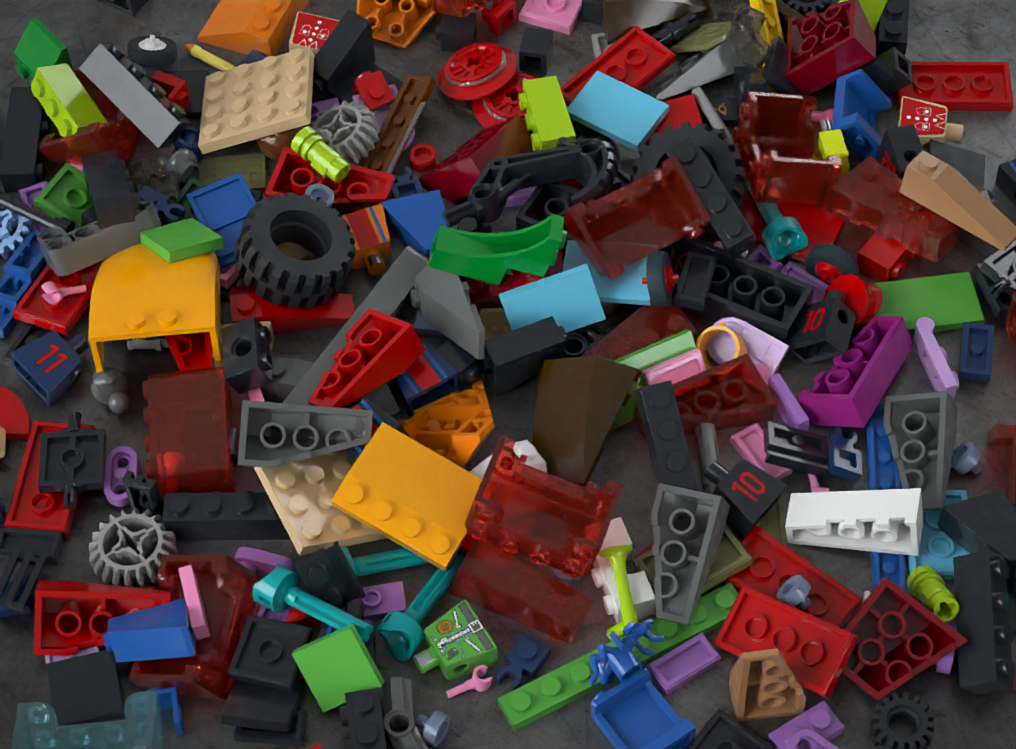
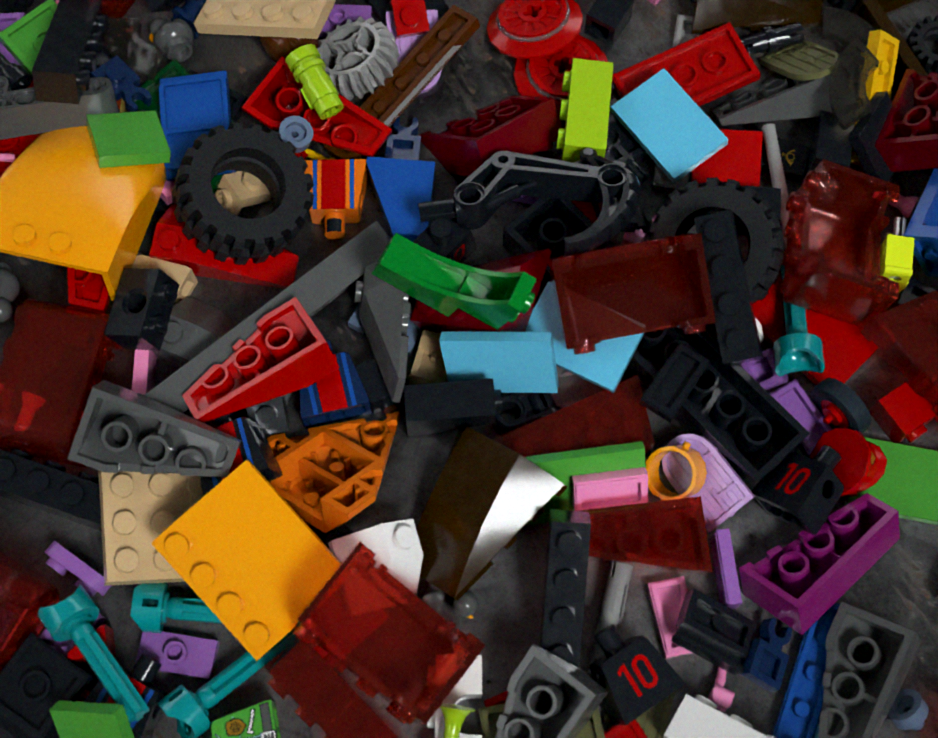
camera: 15 degrees right, 15 degrees up
olive window [197,153,267,191] -> none
black plate [294,541,366,609] -> none
red tile [408,144,438,172] -> none
black wheel [642,251,679,307] -> none
lavender plate [912,317,959,402] -> none

